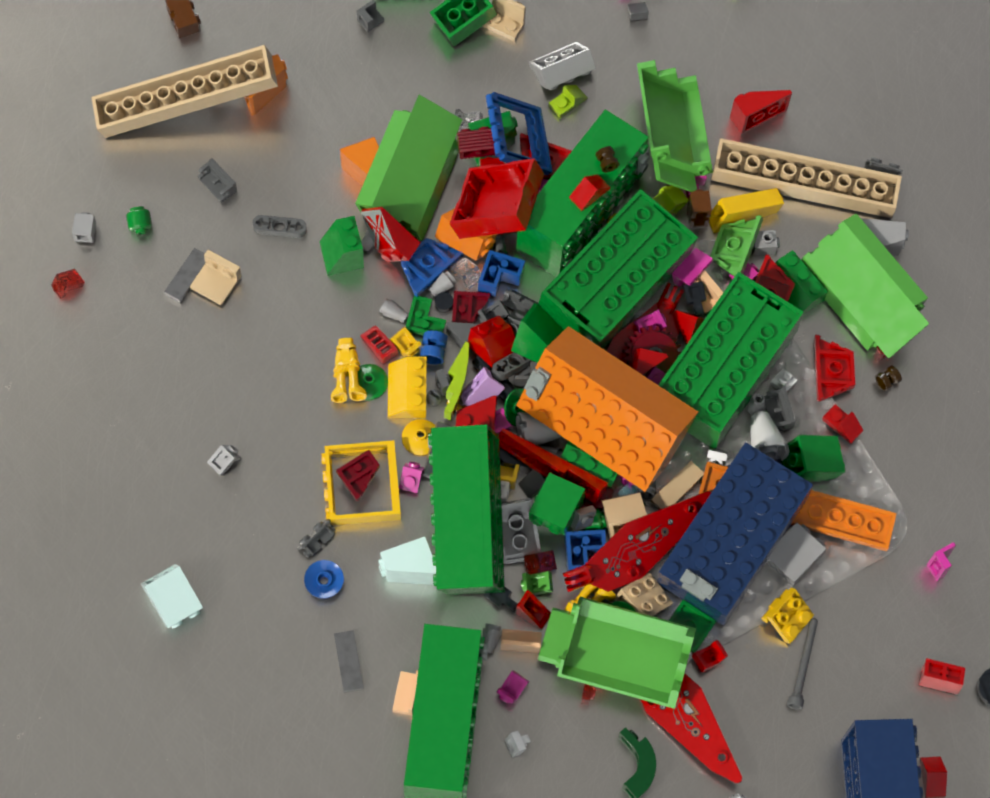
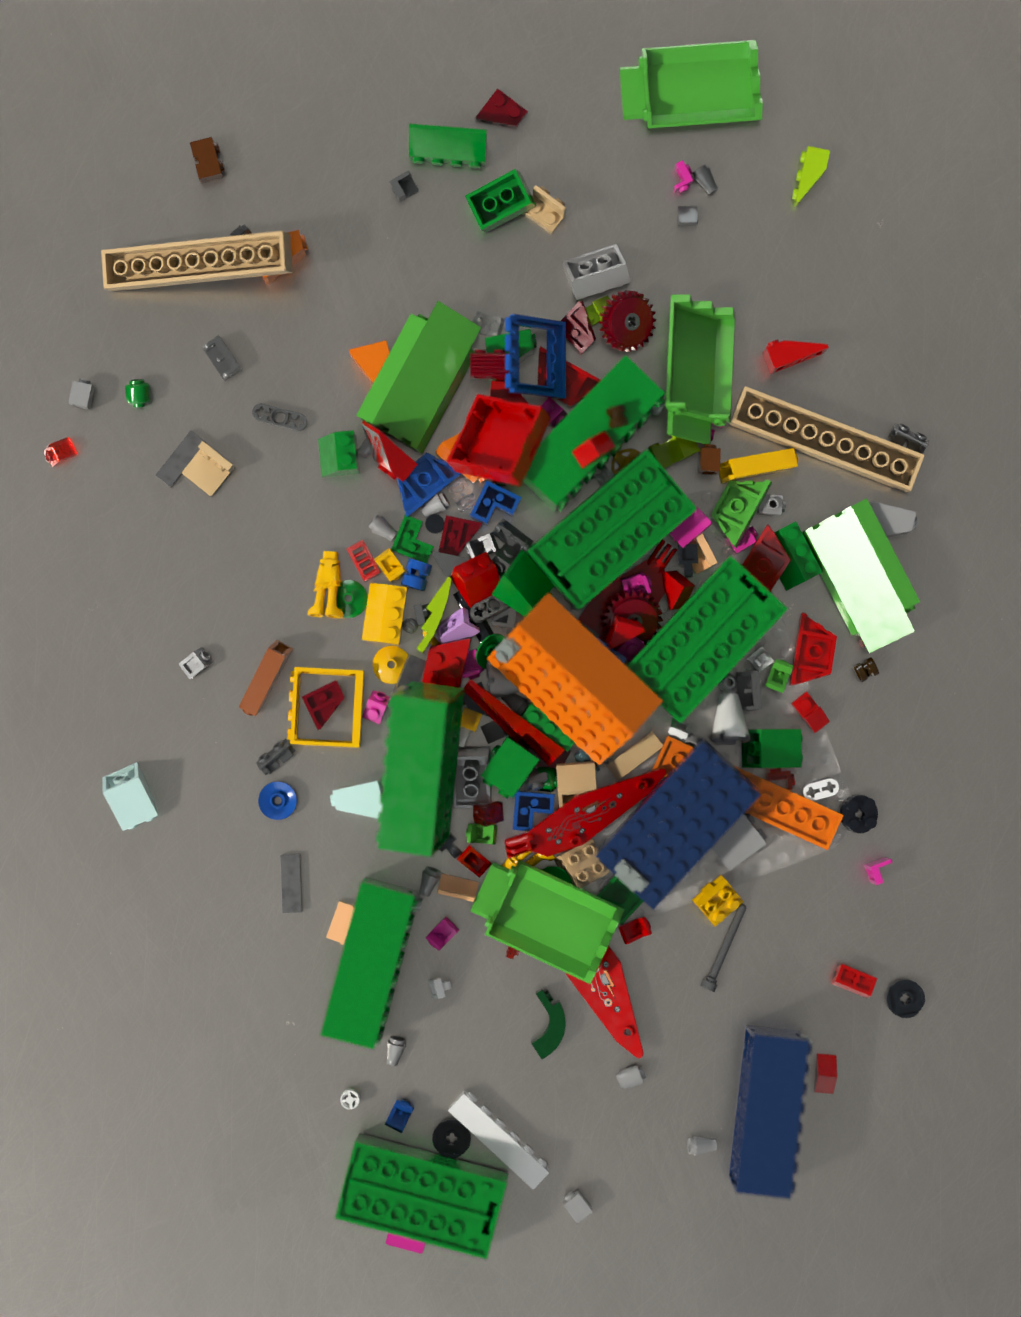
camera: 10 degrees right, 20 degrees up
none -> dark orange slope [239,640,294,716]
none -> dark red wing [561,300,596,354]
none -> dark red gear [599,290,656,352]
none -> bright green bracket [765,659,794,693]
none -> clear red bracket [765,768,795,790]
none -> white beam [802,778,839,801]
none -> black plate [840,795,878,833]

